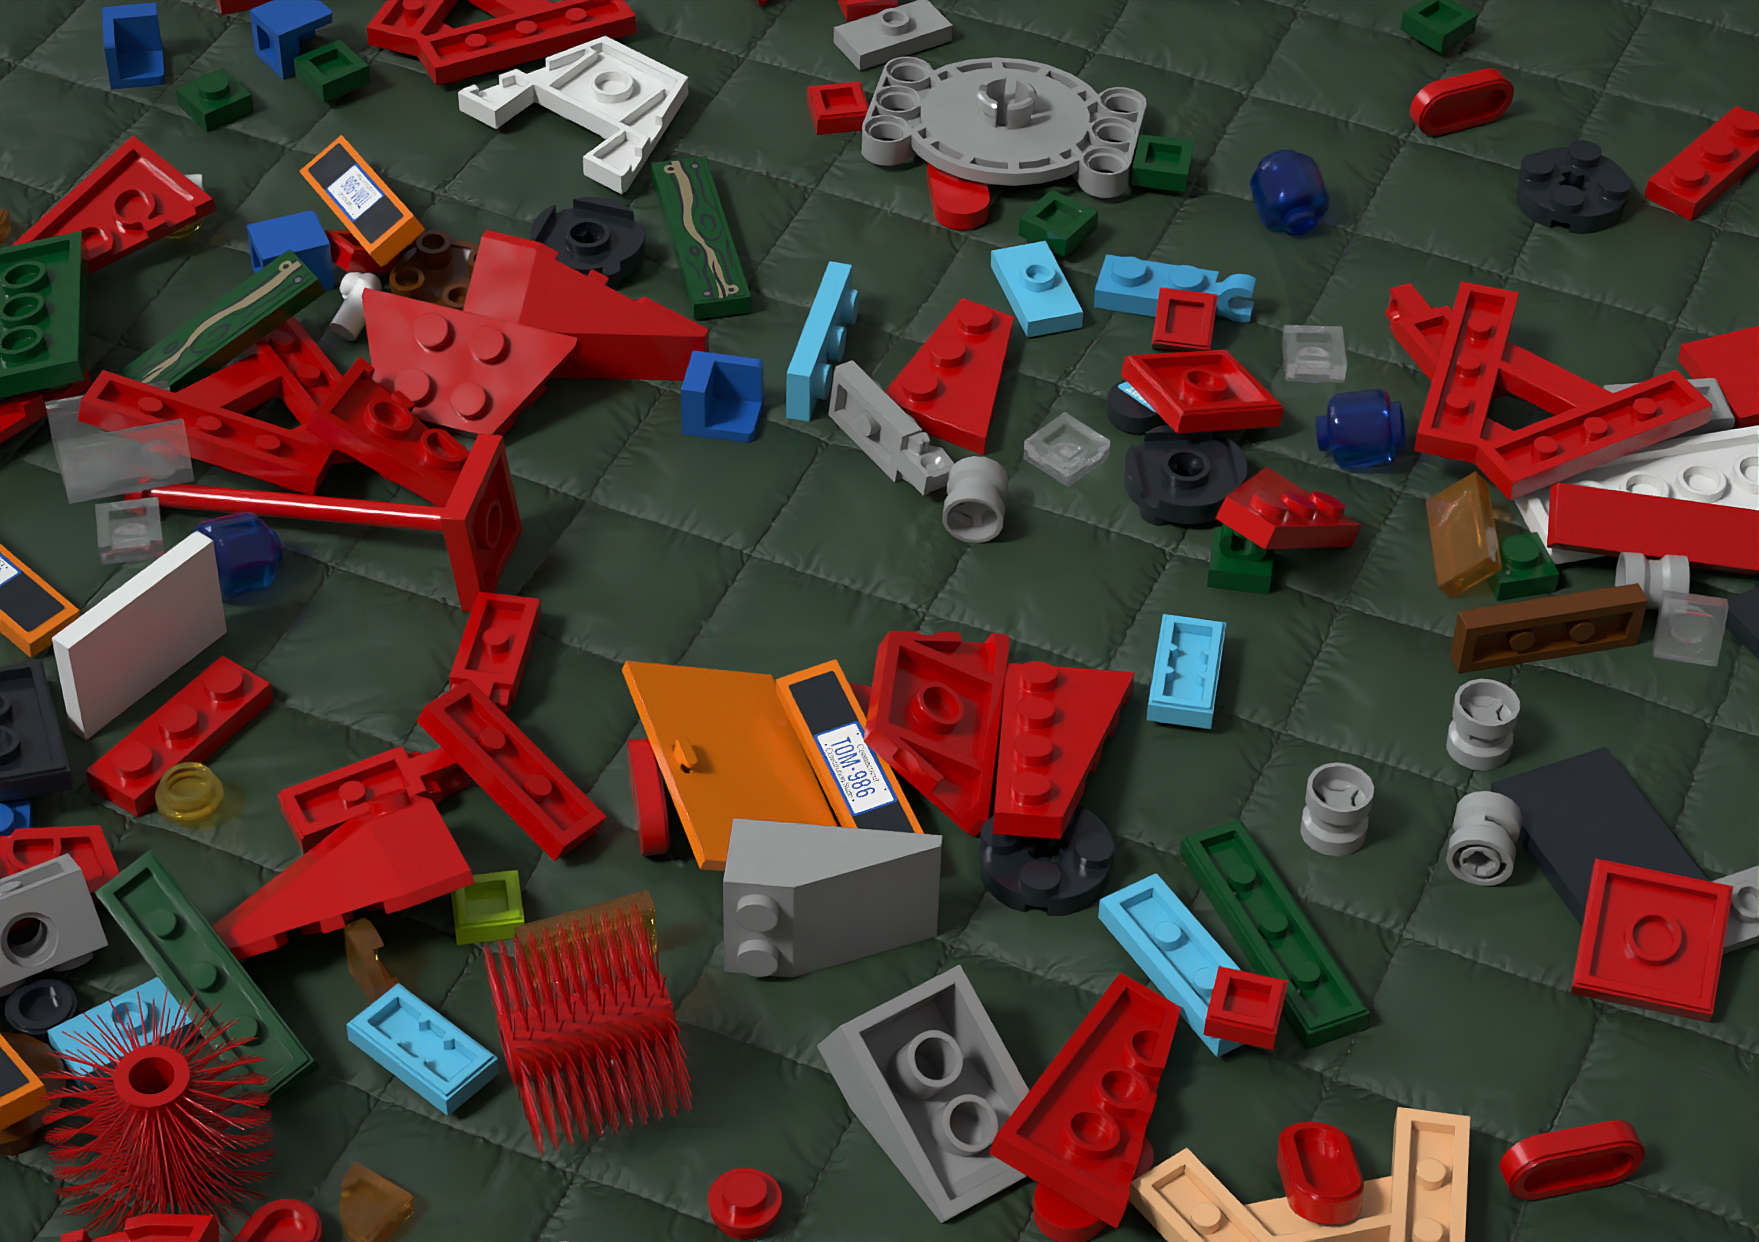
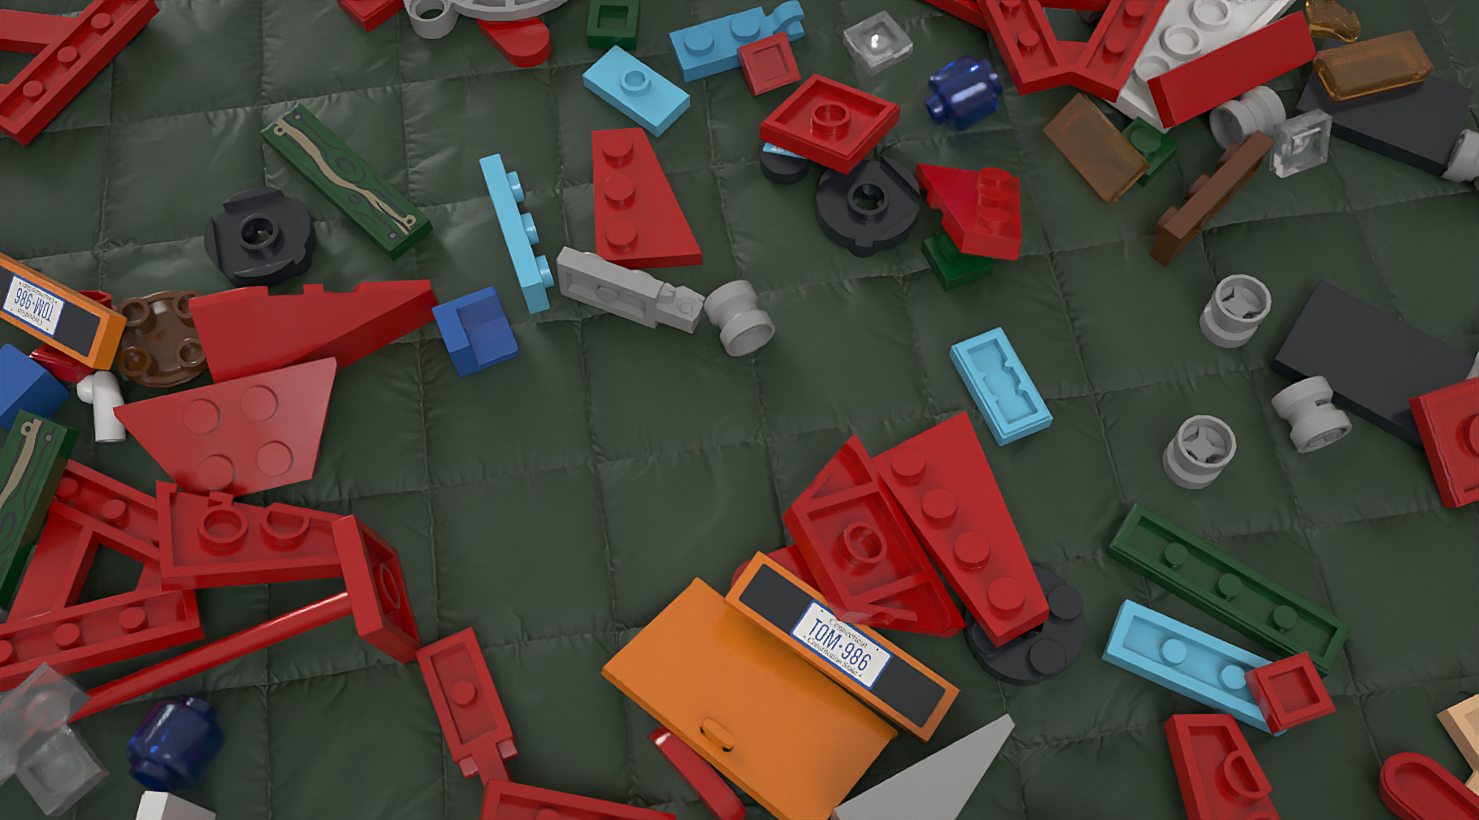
camera: 30 degrees left, 20 degrees up
white wing [458,36,688,194] -> none
clear plate [1023,412,1110,488] -> none

